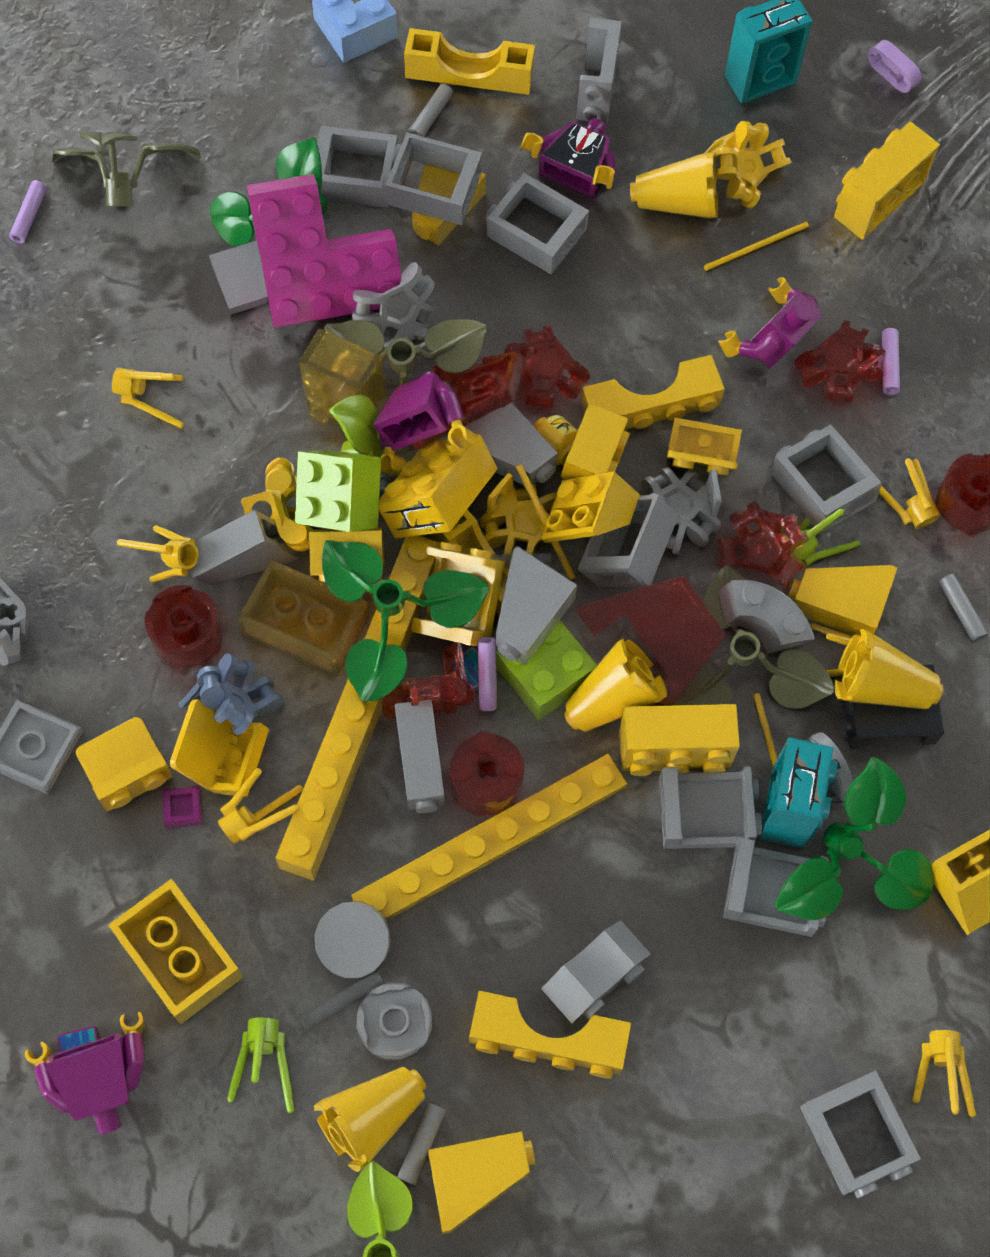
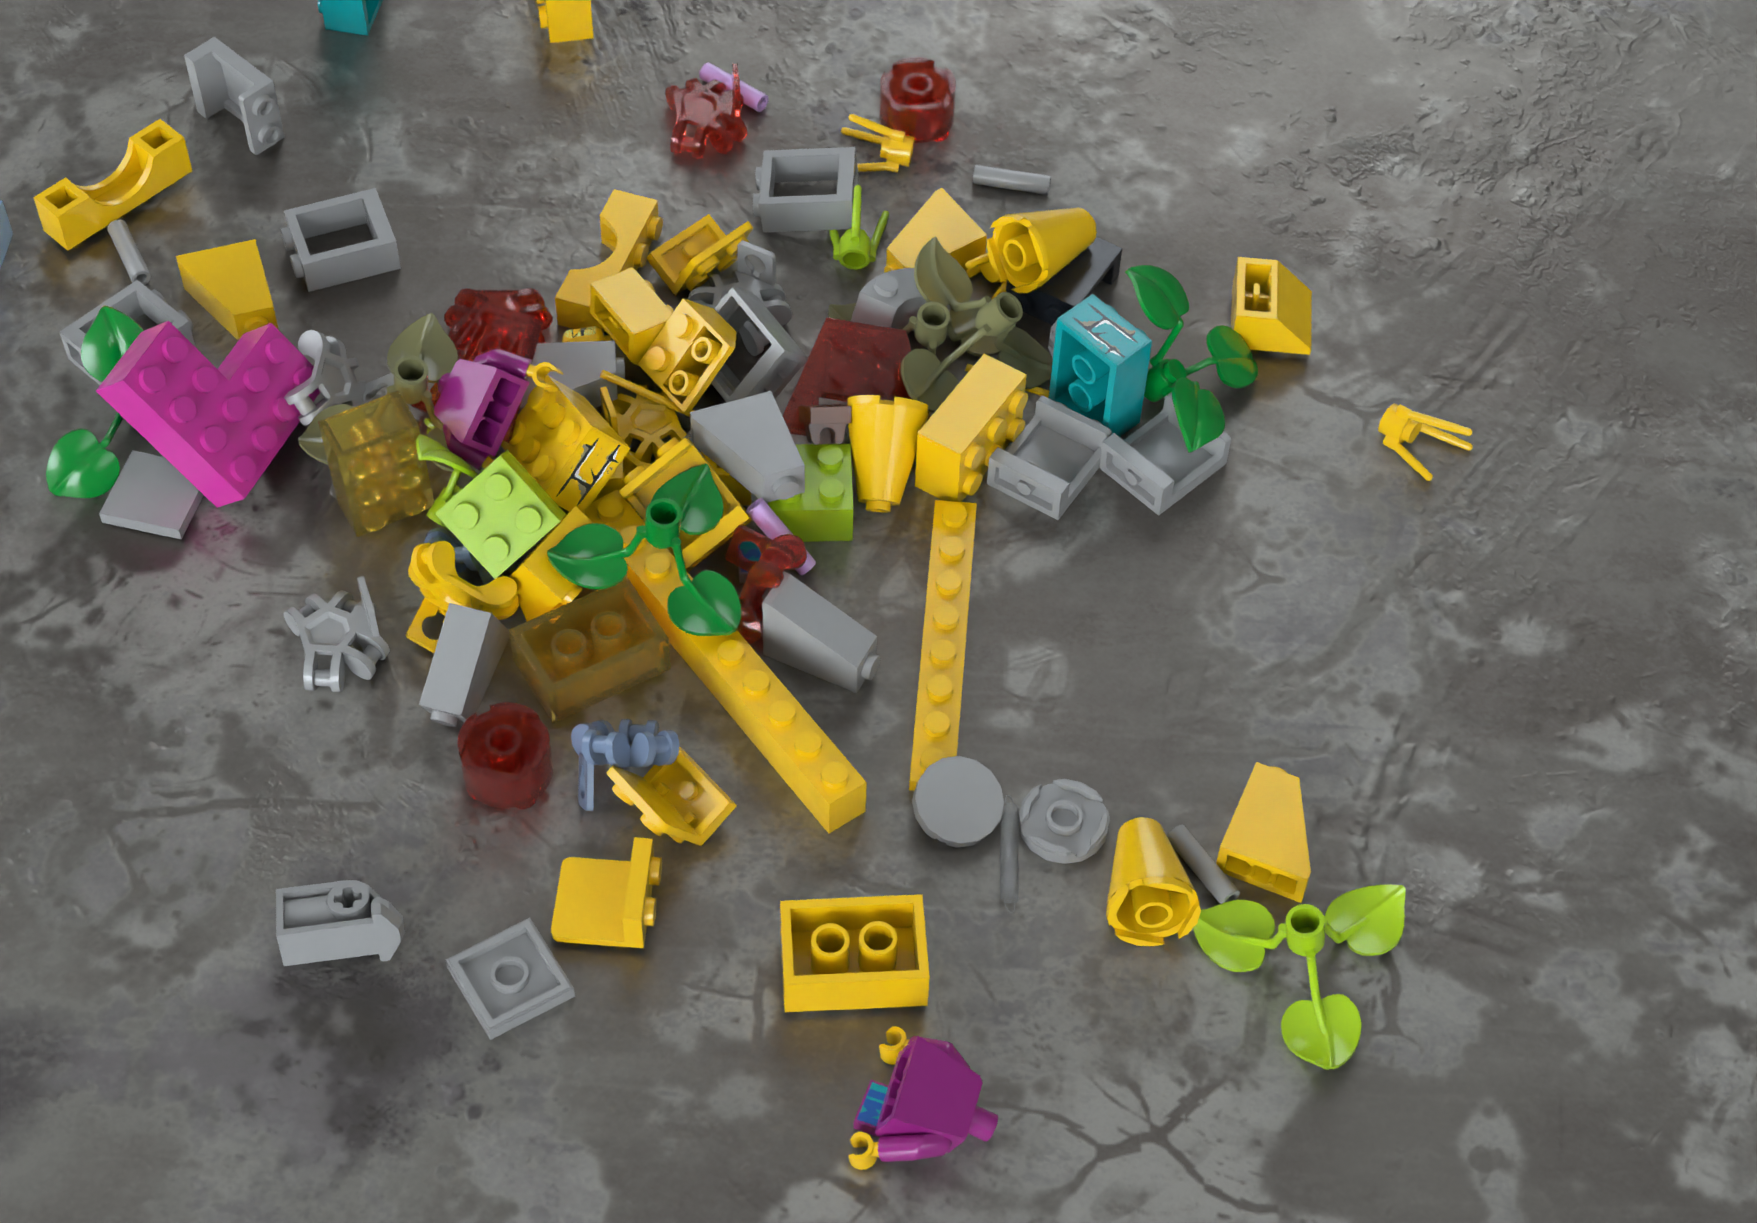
camera: 55 degrees left, 15 degrees down
yellow plant [112,367,184,428] -> none
yellow plant [117,525,199,582] -> none
magenta tile [163,786,203,828] -> none
yellow plant [218,768,303,844] -> none
lime plant [227,1017,294,1114] -> none
light grey window [382,132,482,225] -> none
clear red brick [450,731,524,816] -> none
yellow arch [469,991,631,1079] -> none
torso [520,118,617,199] -> none
light grey brick [541,920,651,1024] -> none
yellow cone [630,152,718,219] -> none
yellow axle [704,221,809,271] -> none
yellow piece [705,121,792,209] -> none
clear red piece [717,501,809,589] -> none
magenta torso [718,277,822,368] -> none
light grey window [800,1070,921,1198] -> none
none -> light grey piece [283,576,390,692]
none -> tile [799,404,851,445]
none -> olive plant [901,237,1053,413]

